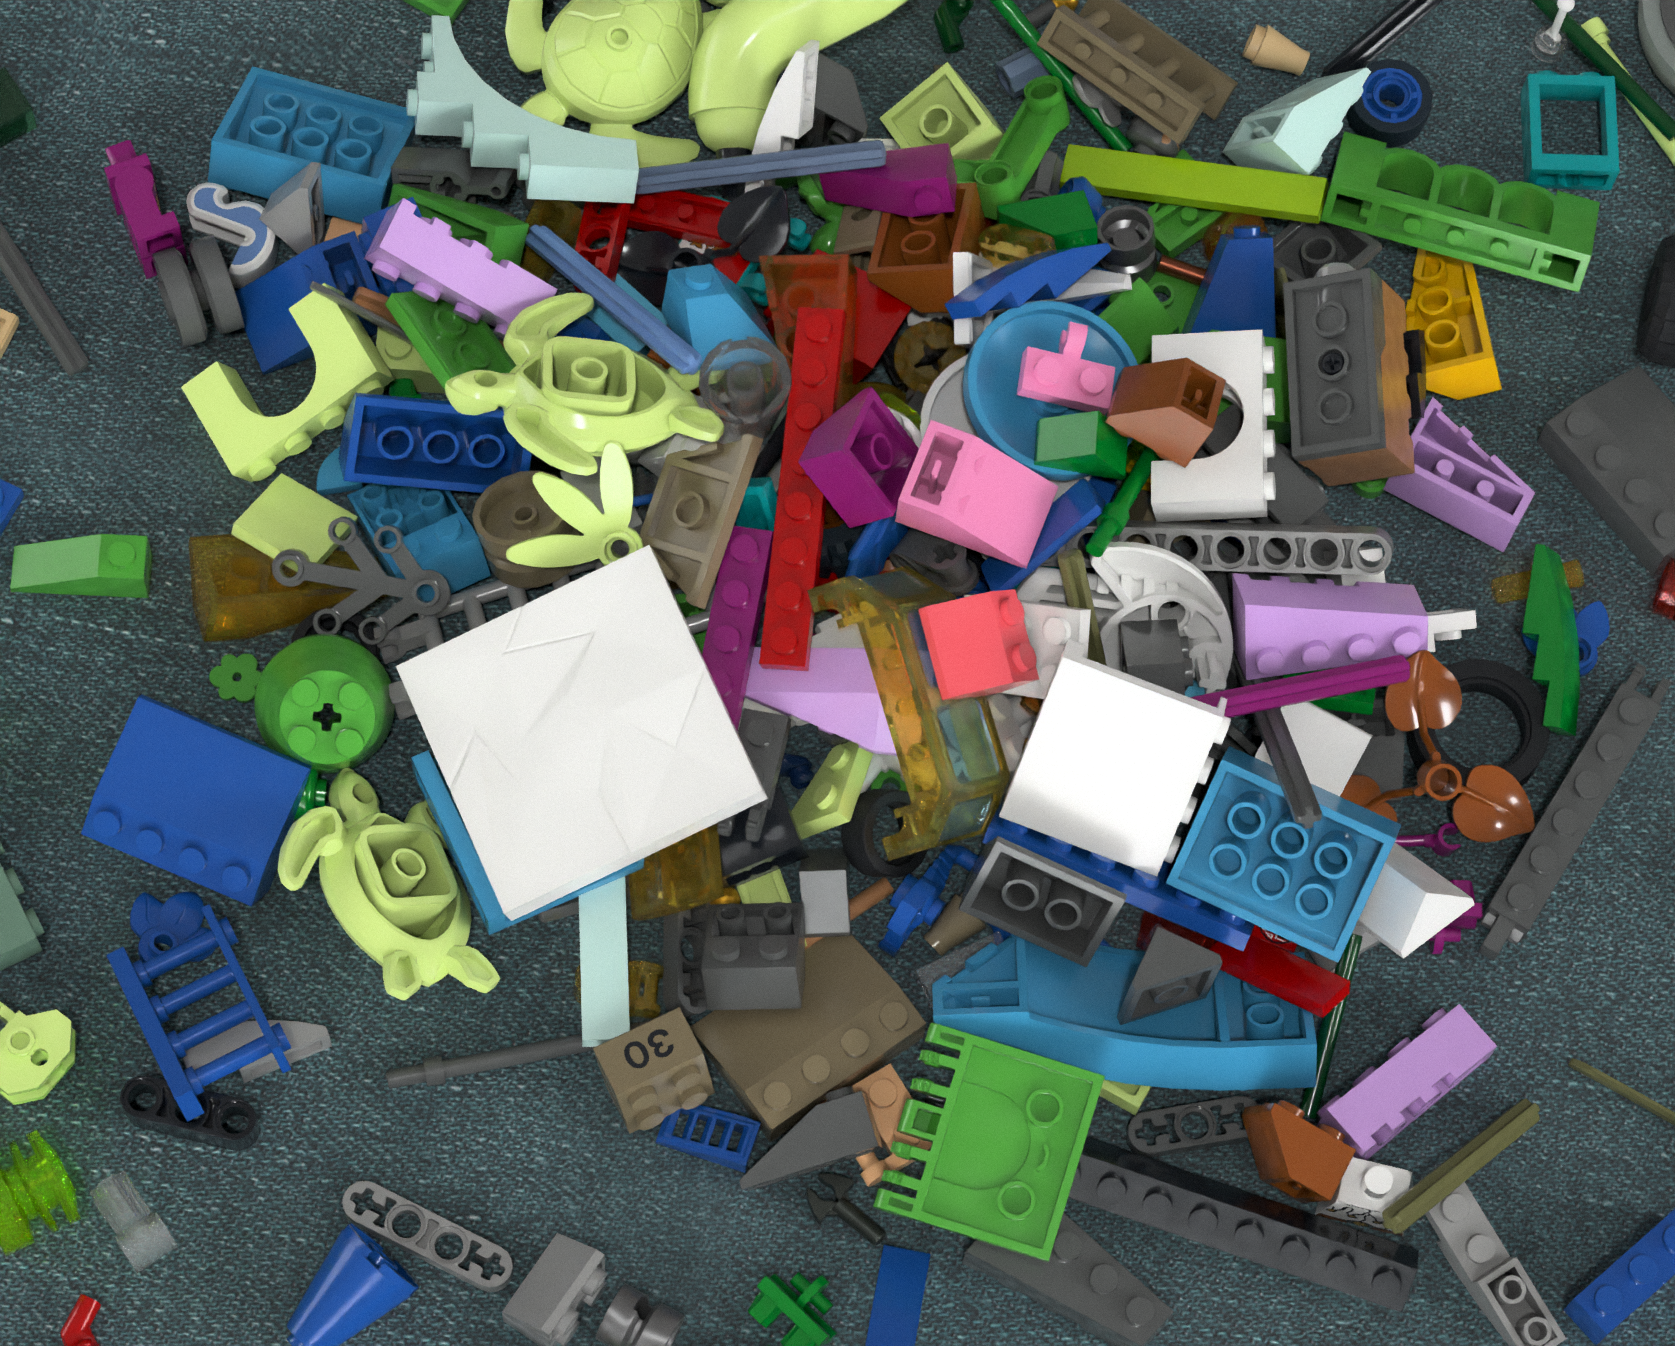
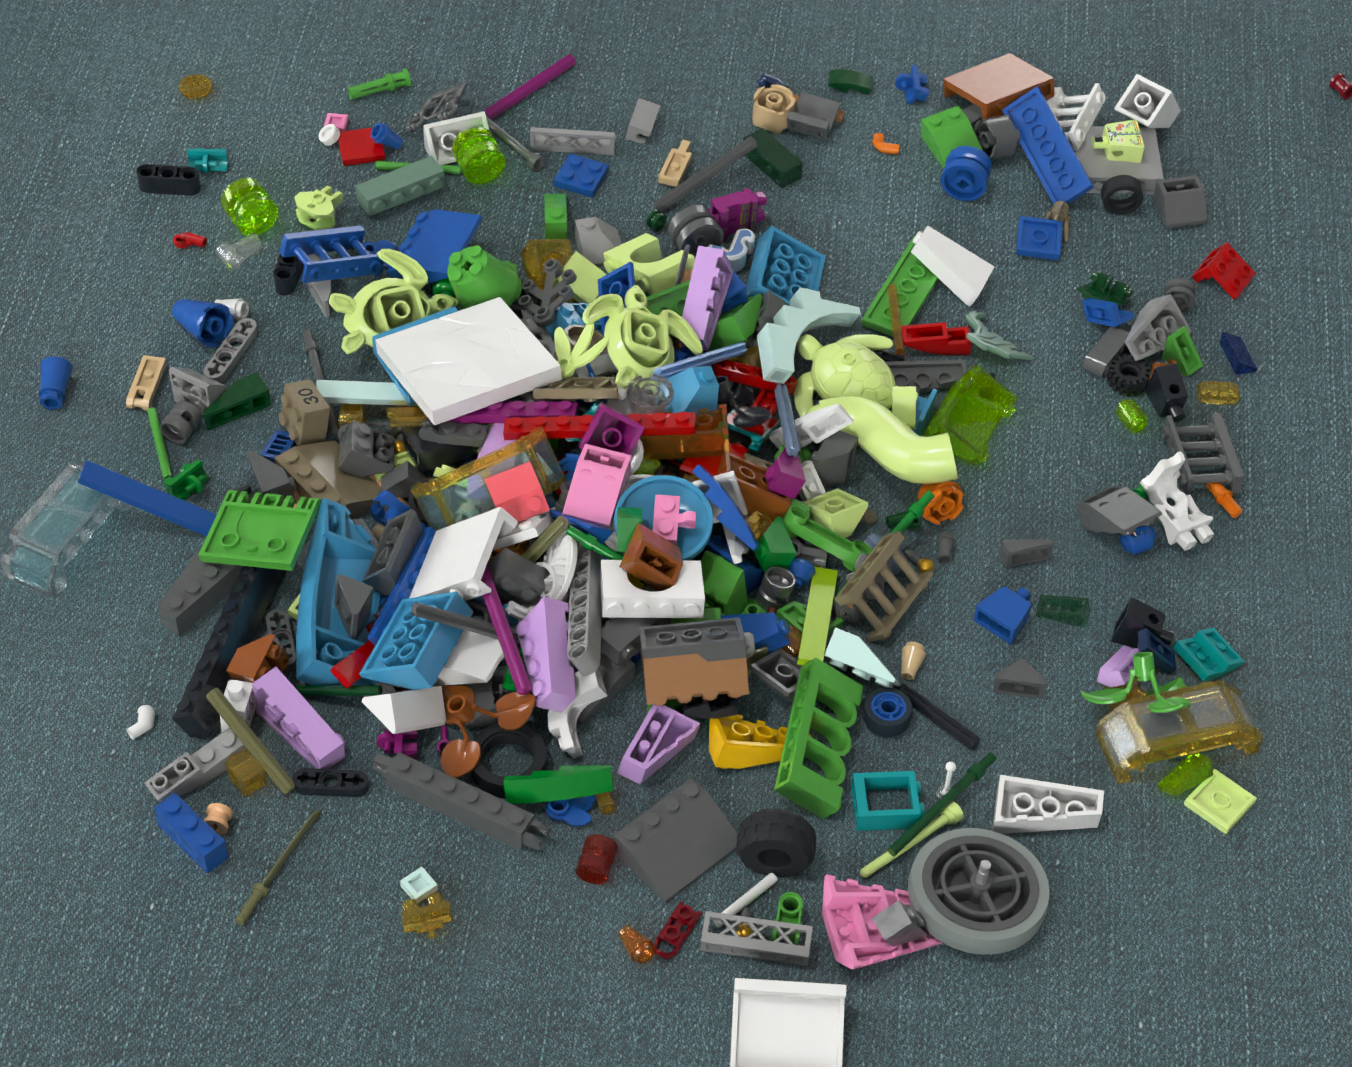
camera: 90 degrees right, 20 degrees down
light grey slope [259,162,326,254] -> none
none -> dark green slope [203,372,271,431]
none -> light nougat wheel [204,803,233,835]
none -> white cone [214,298,249,320]
none -> clear yellow brick [225,749,266,797]
none -> black beam [293,768,369,797]
none -> light grey slope [575,217,622,267]
none -> dark green bush [646,209,667,232]

